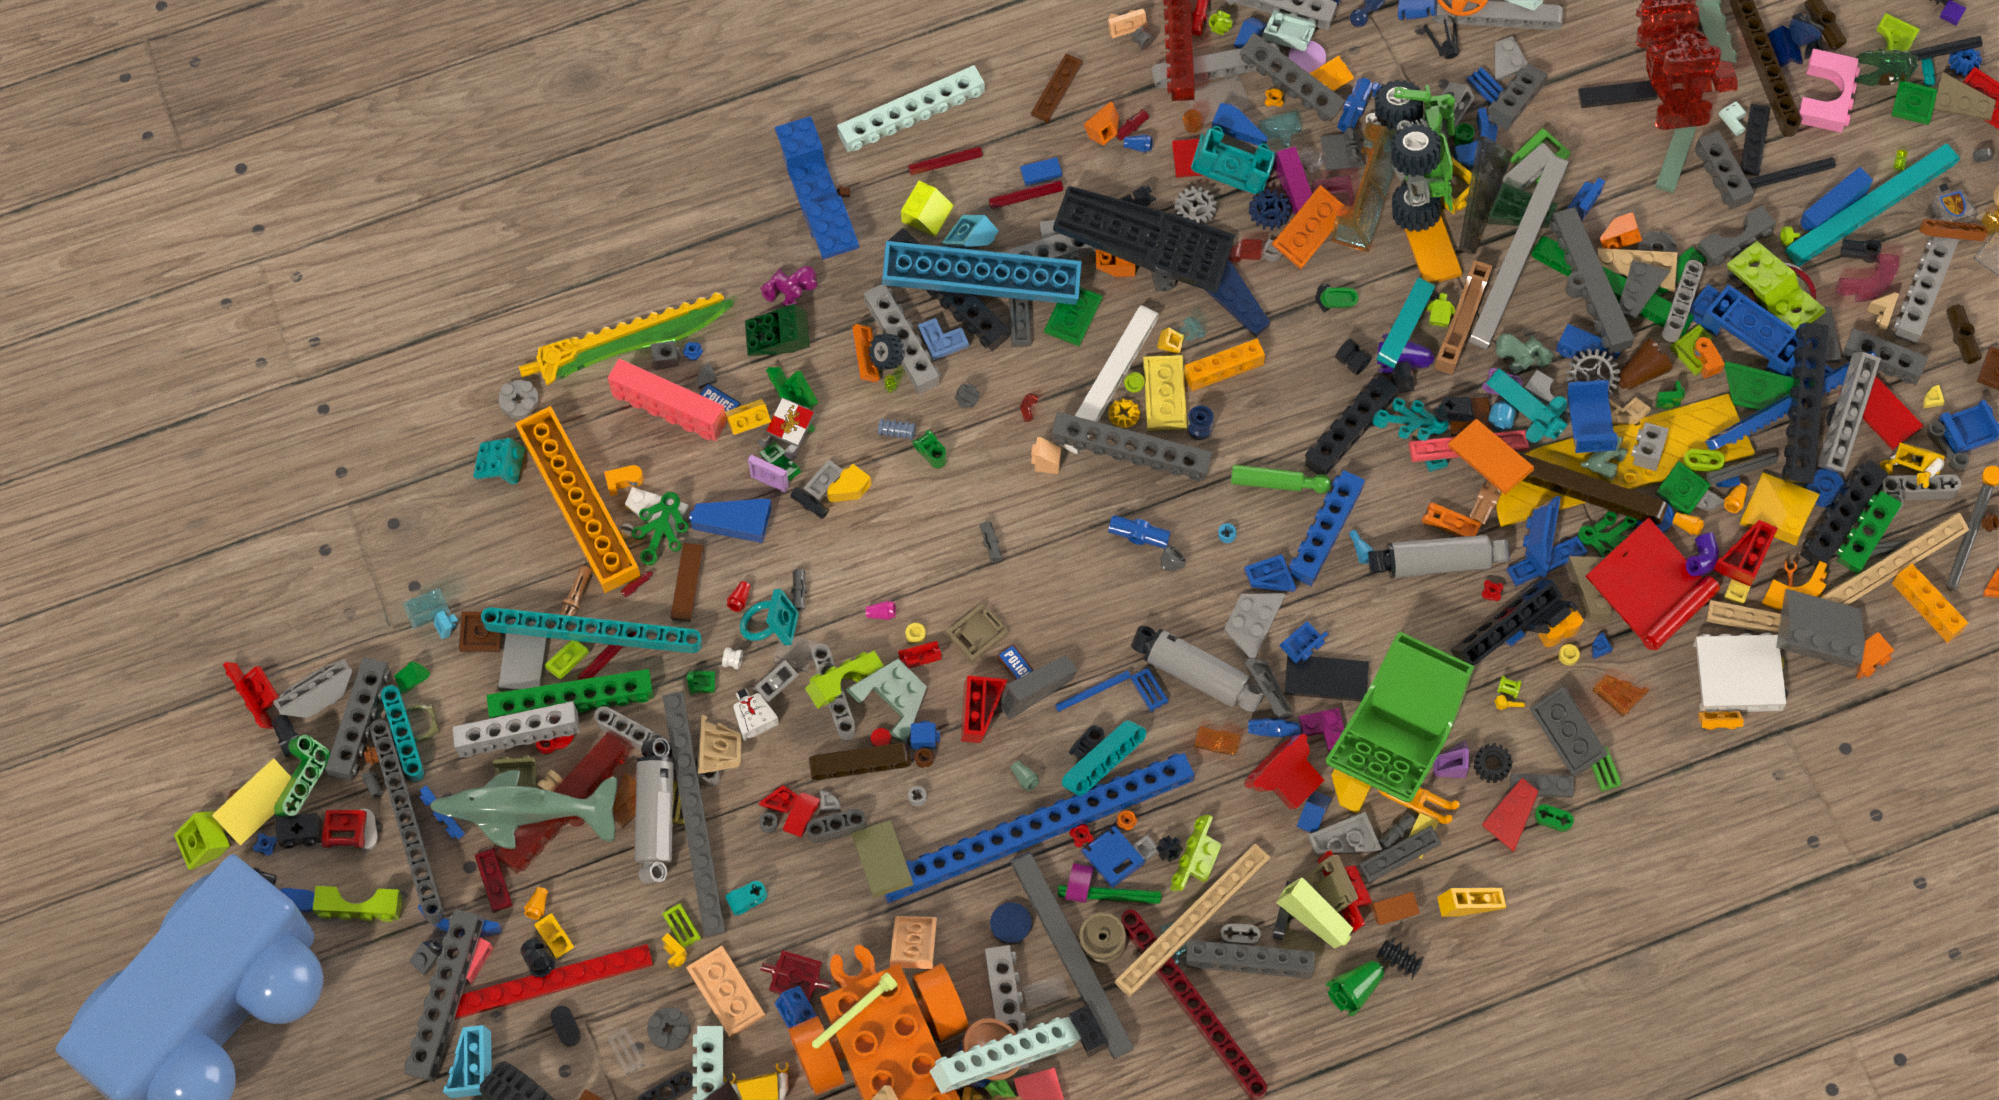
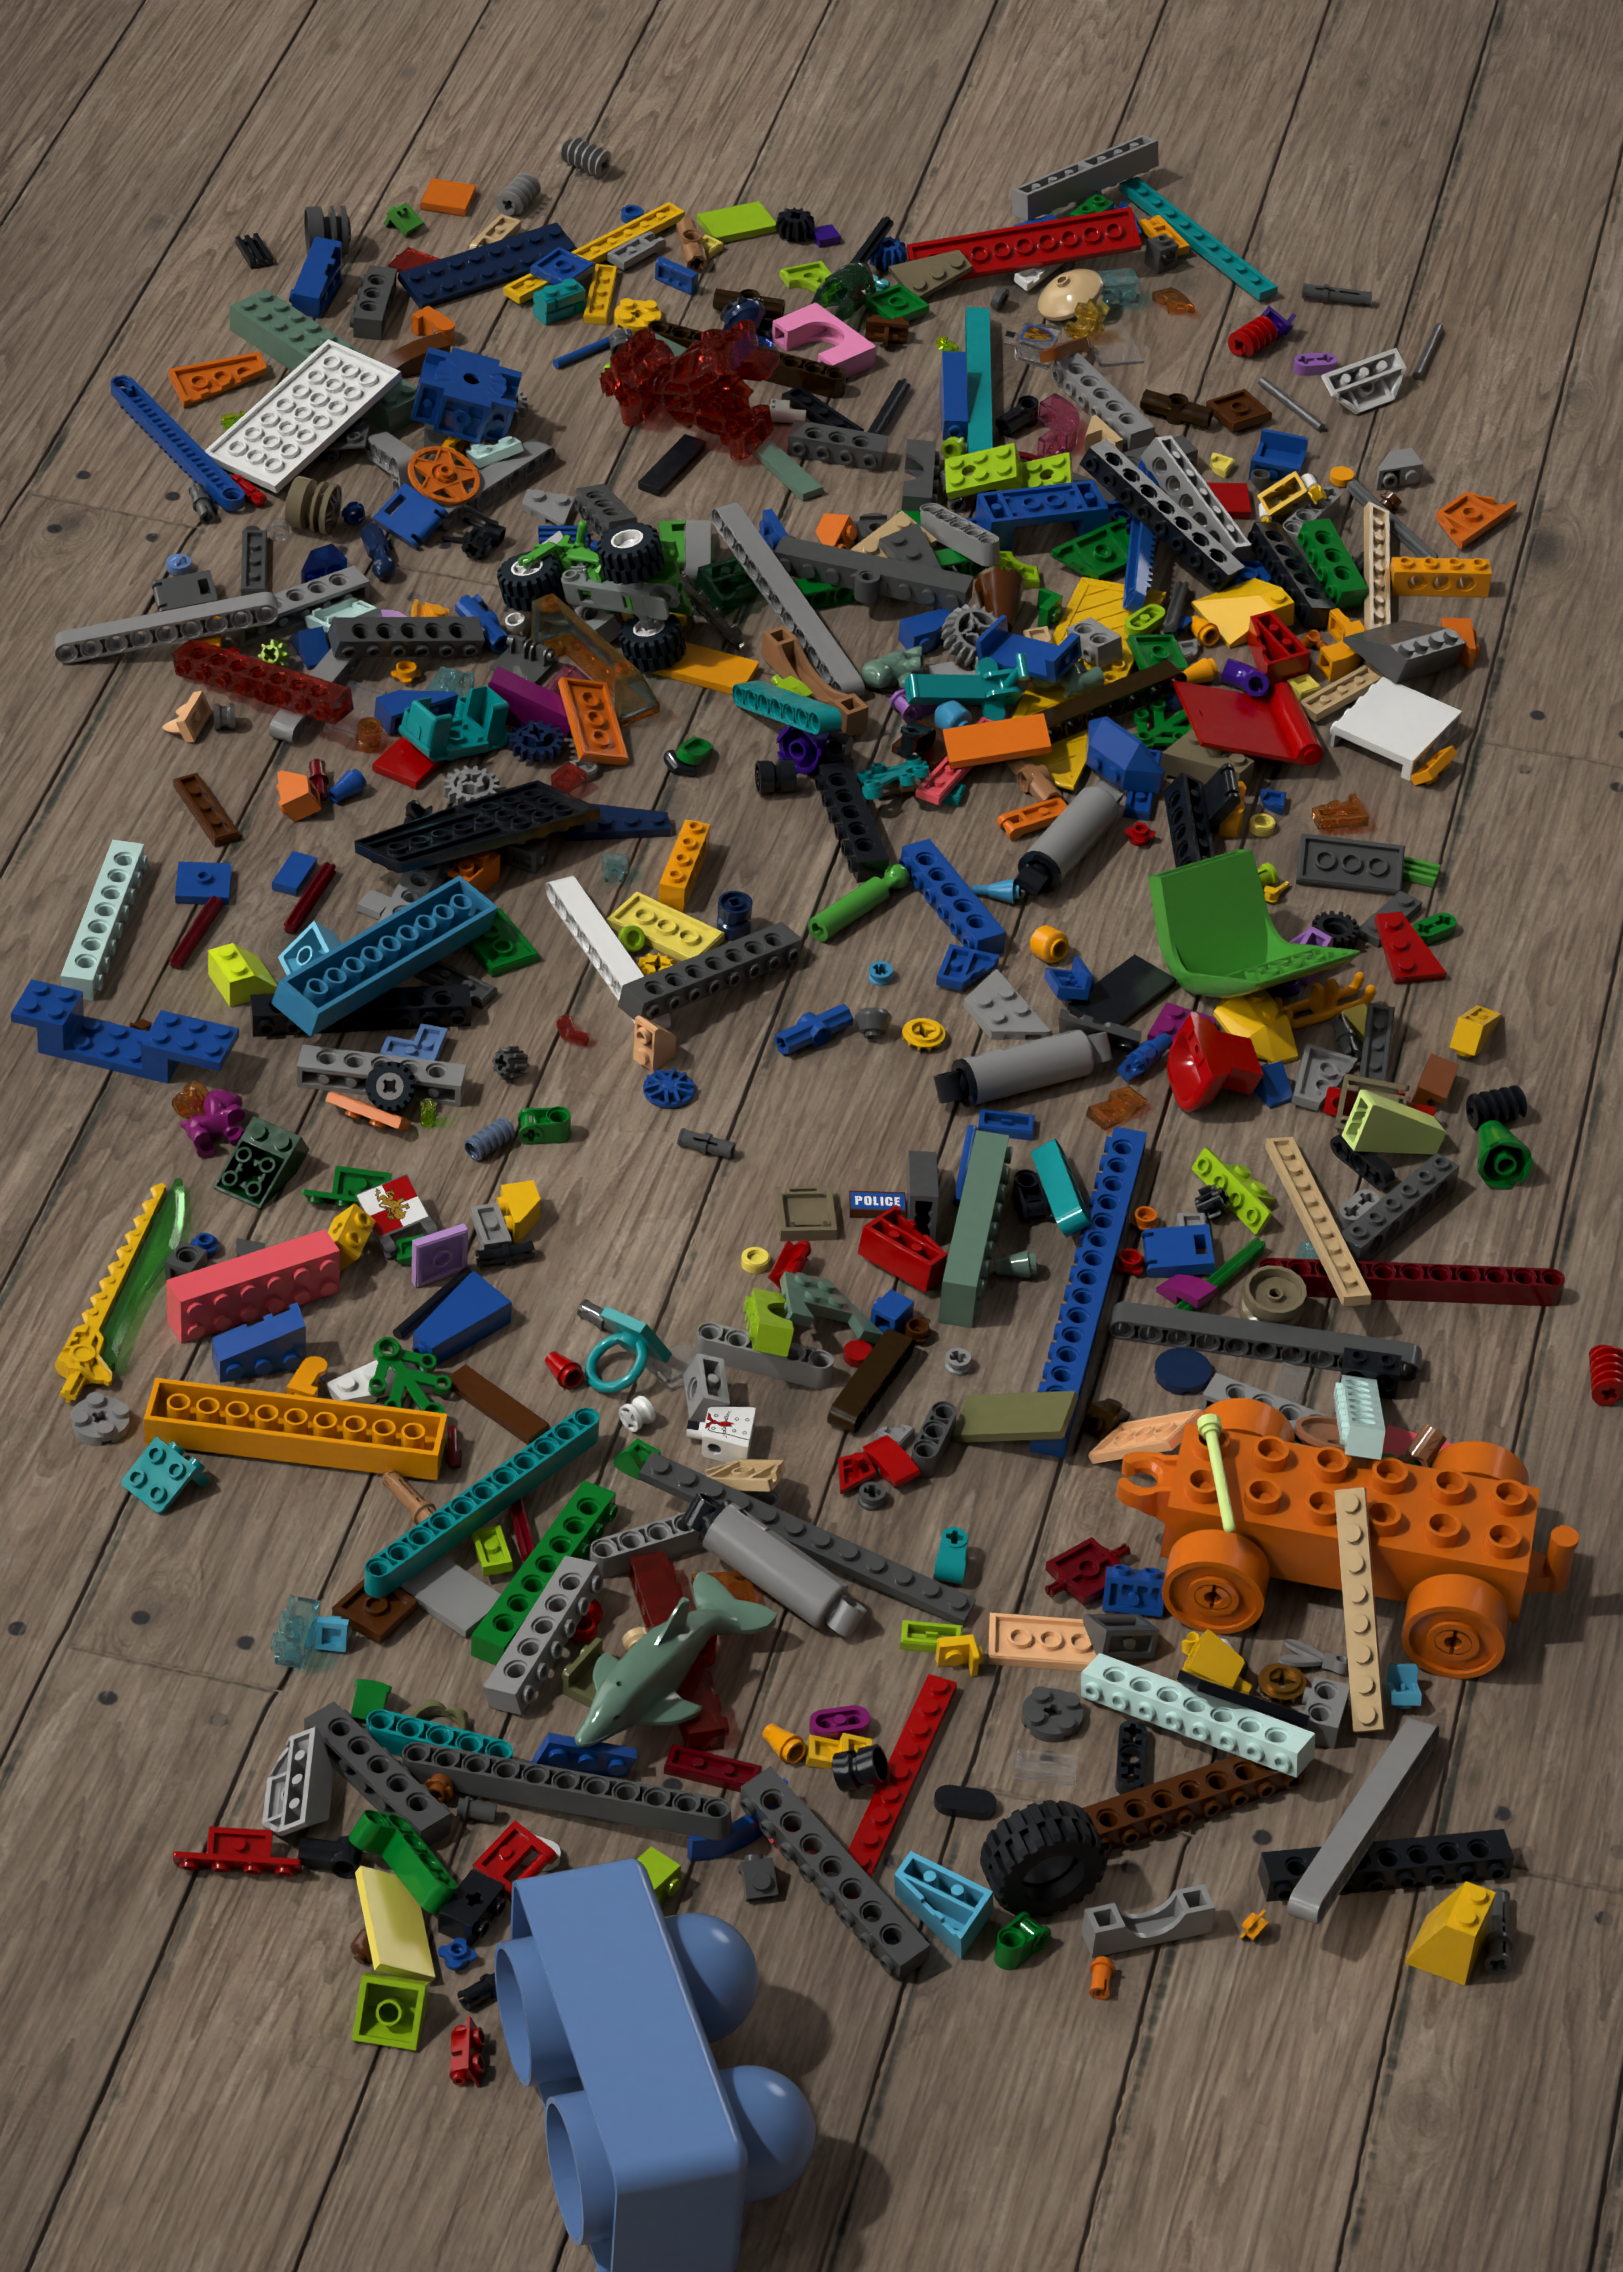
camera: 60 degrees left, 25 degrees down
dark pink cone [866,600,896,620] -> none
yellow slope [1157,327,1184,353] -> none
orange leg [1693,337,1725,379] -> none
none -> clear orange wheel [172,1081,209,1119]
none -> blue plate [175,862,232,905]
none -> blue wedge [212,1302,306,1383]
none -> black bar [393,1267,472,1339]
none -> black gear [461,527,493,560]
none -> blue wheel [643,1068,695,1108]
none -> magenta plate [809,1705,870,1740]
none -> reddish brown hips [865,315,909,347]
none -> yellow gear [902,1018,946,1052]
none -> sand green brick [938,1130,1013,1328]
none -> light orange head [1030,925,1069,964]
none -> dark brown bracket [1081,1398,1131,1441]
none -> dark grey tile [1083,1614,1159,1659]

